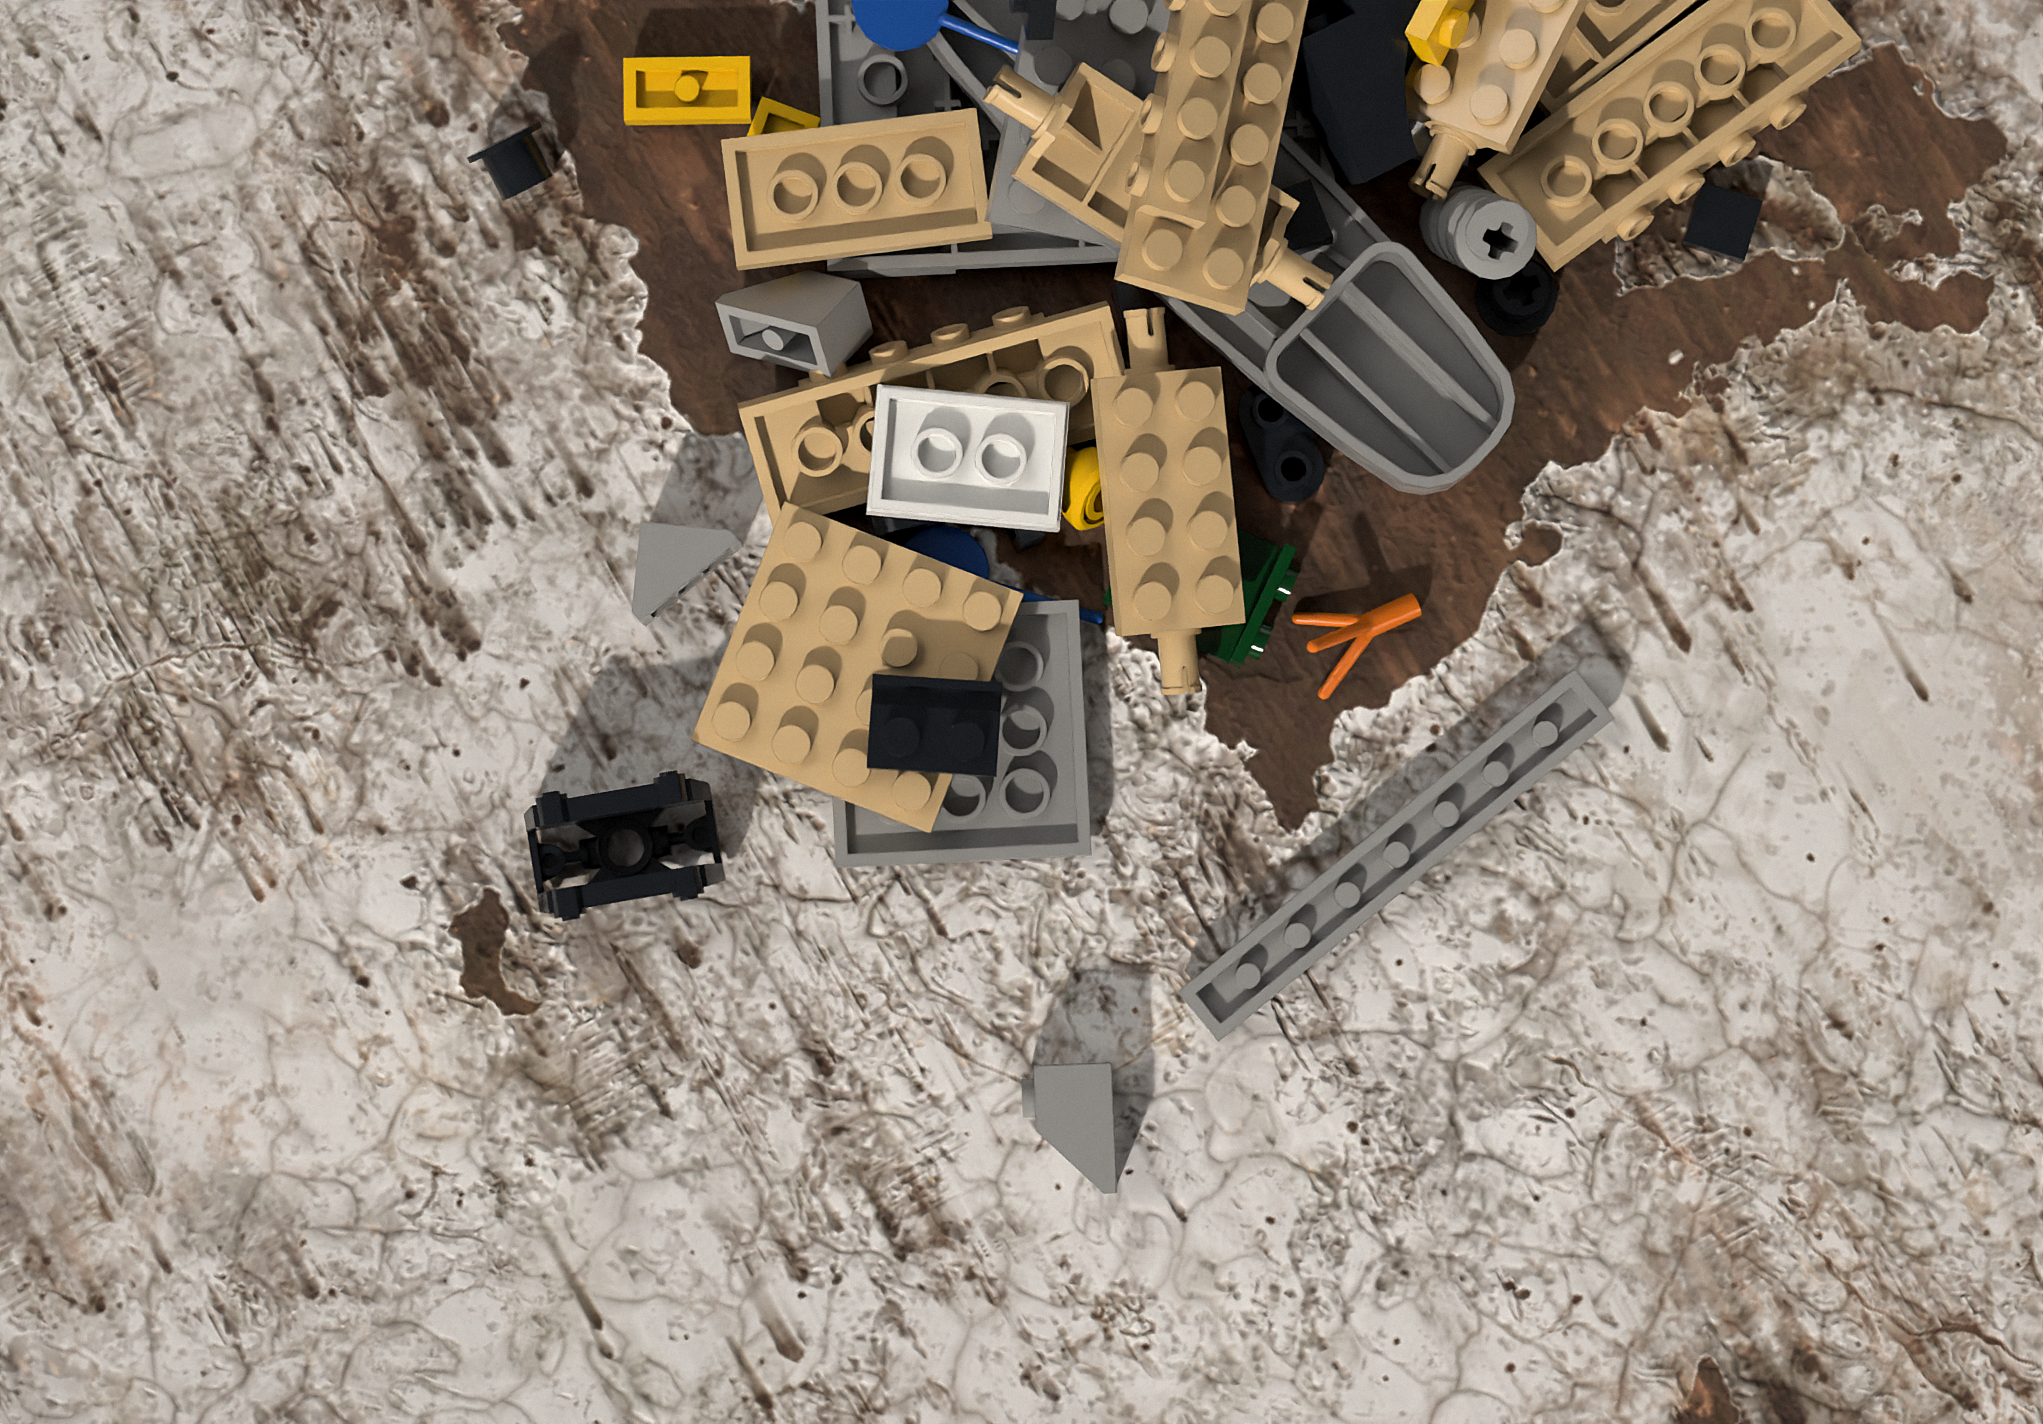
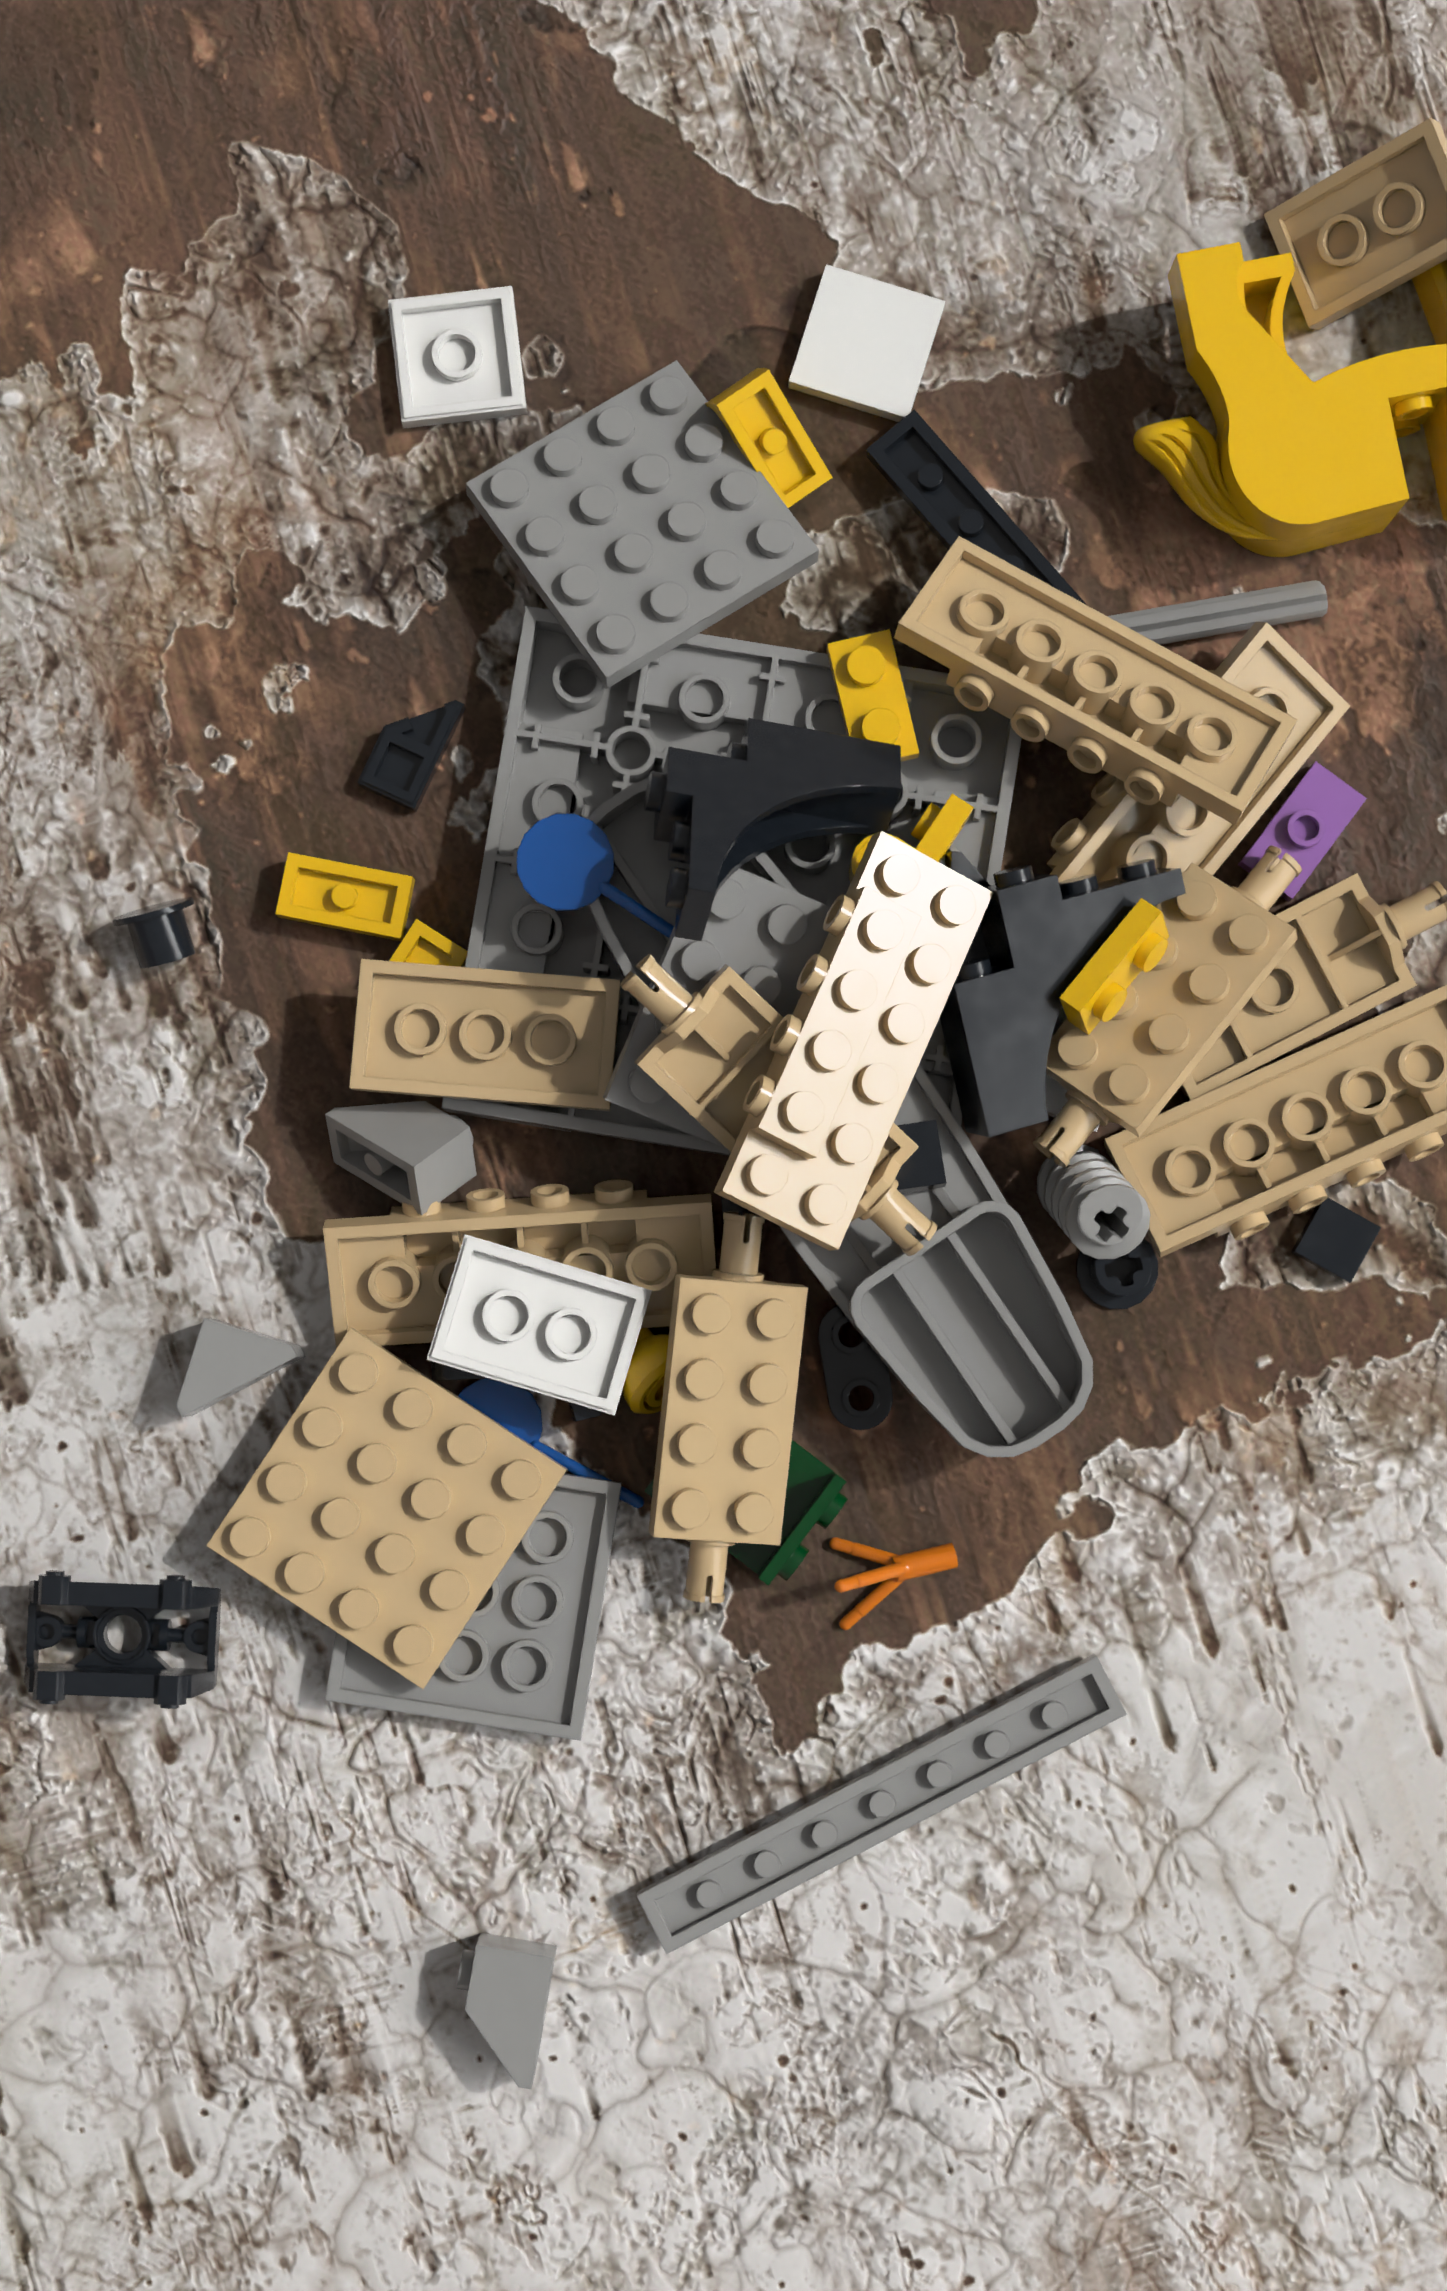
camera: 10 degrees right, 0 degrees up
black plate [866,674,1003,777] -> none

